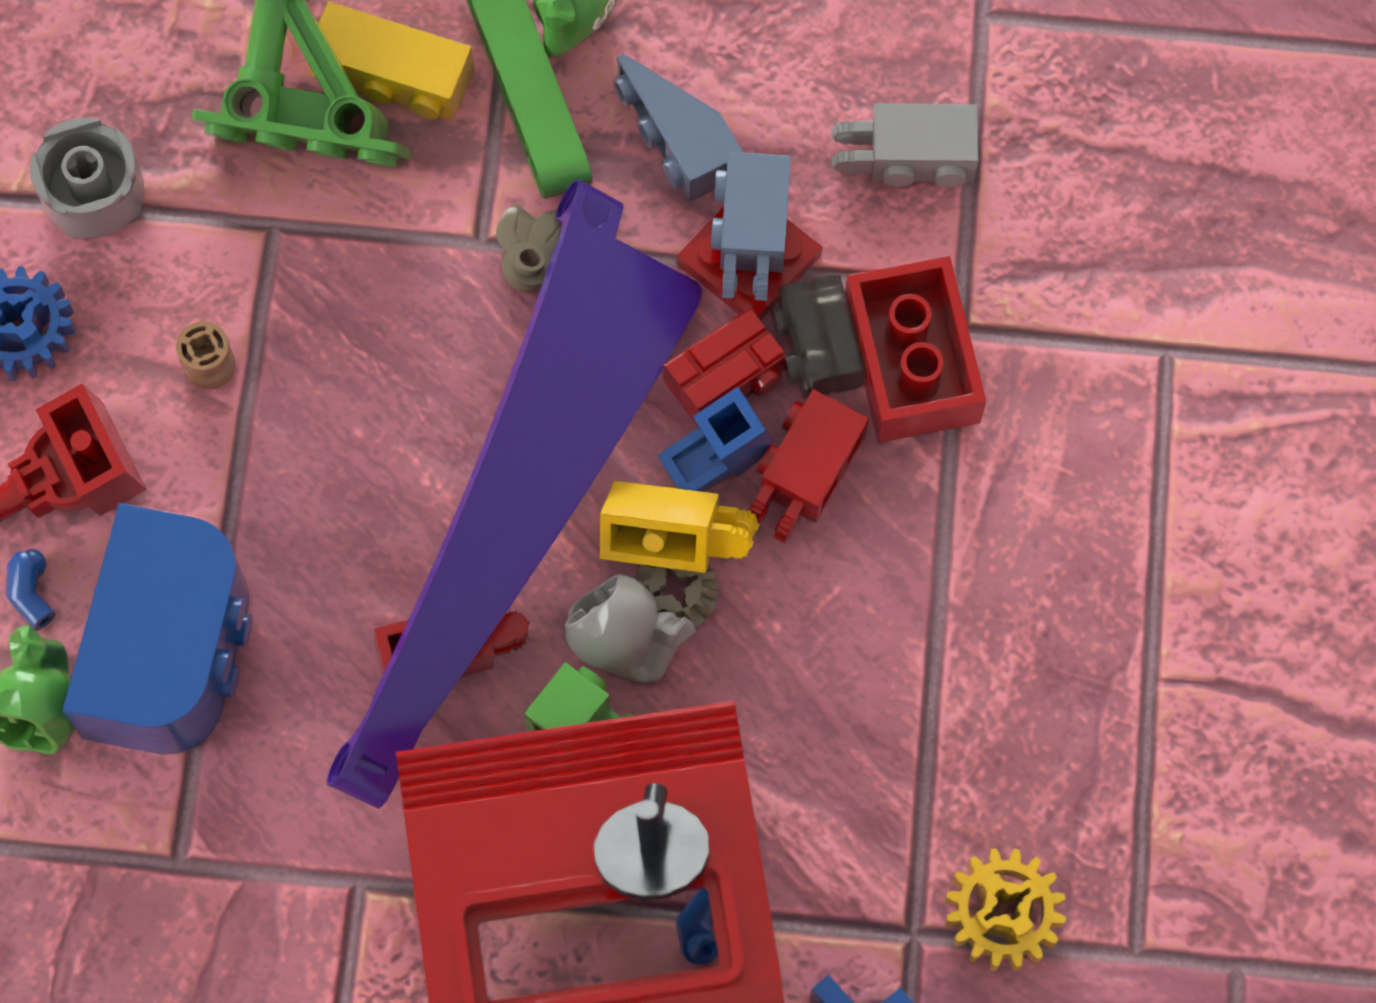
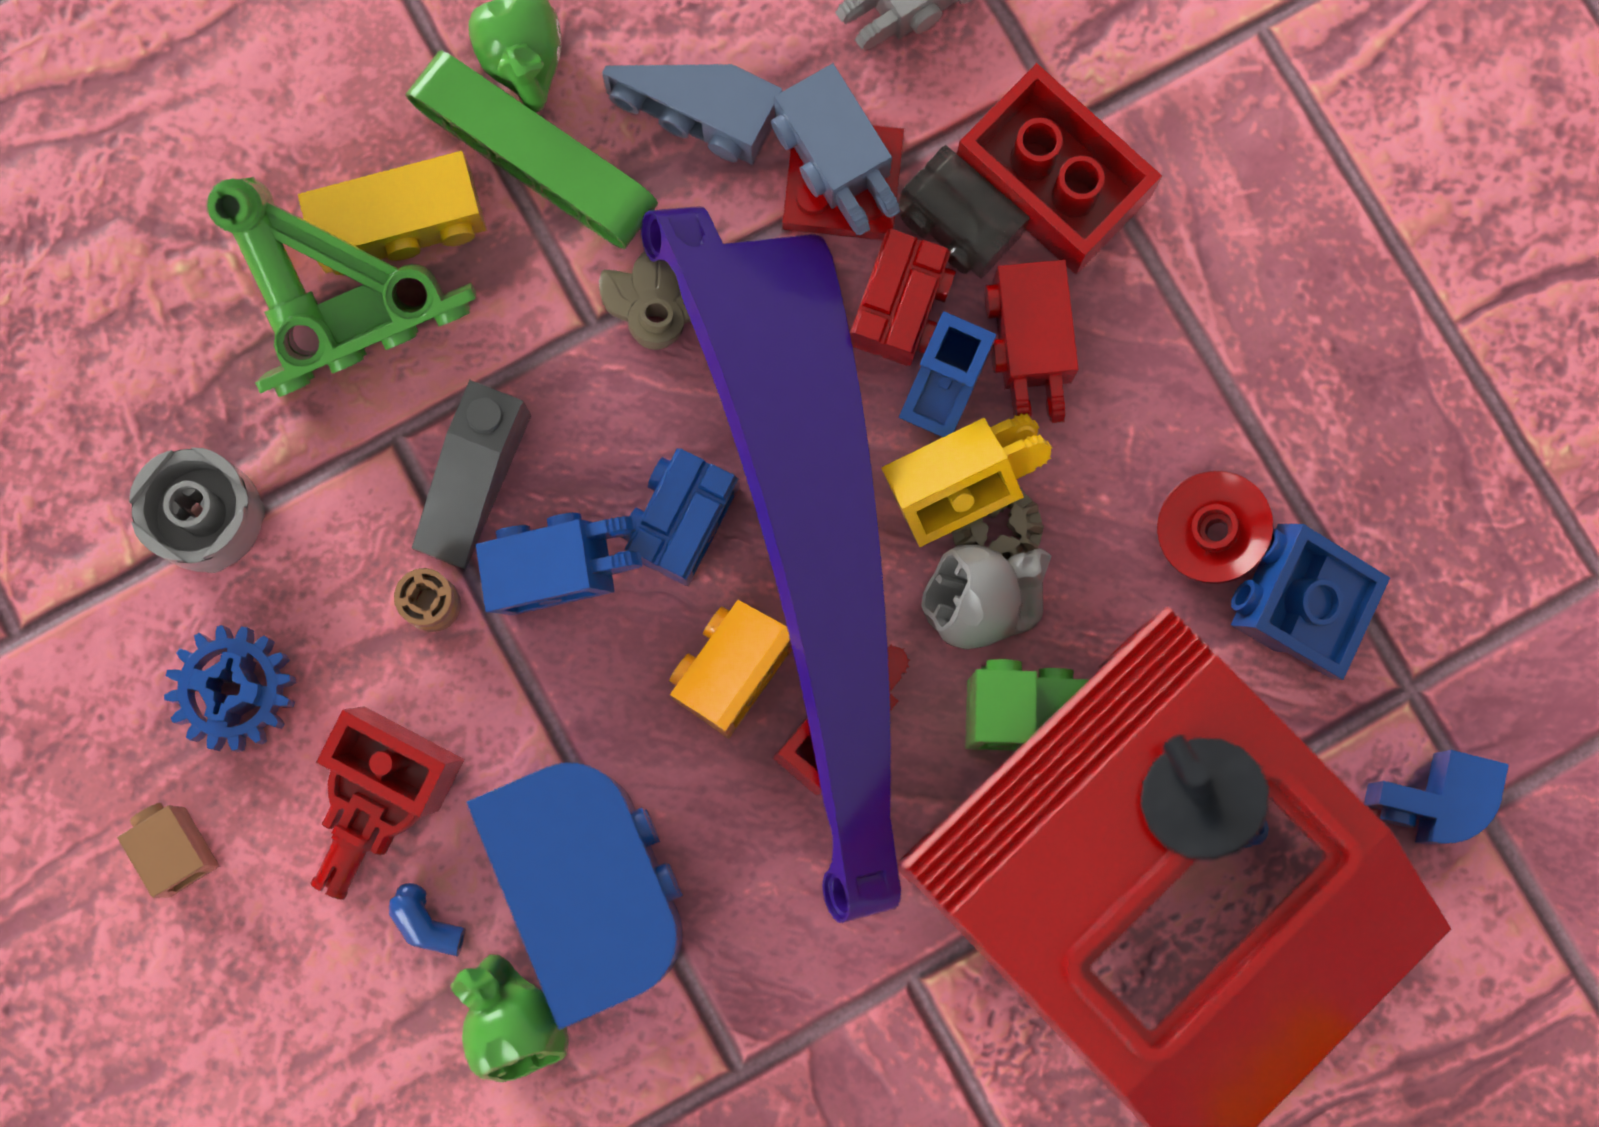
camera: 35 degrees left, 10 degrees up
yellow gear [944,848,1066,971] -> none
none -> dark grey slope [412,380,531,570]
none -> blue hinge [475,513,643,615]
none -> blue brick [621,448,740,587]
none -> light orange slope [669,600,793,739]
none -> red dish [1157,471,1274,584]
none -> blue plate [1231,524,1390,680]

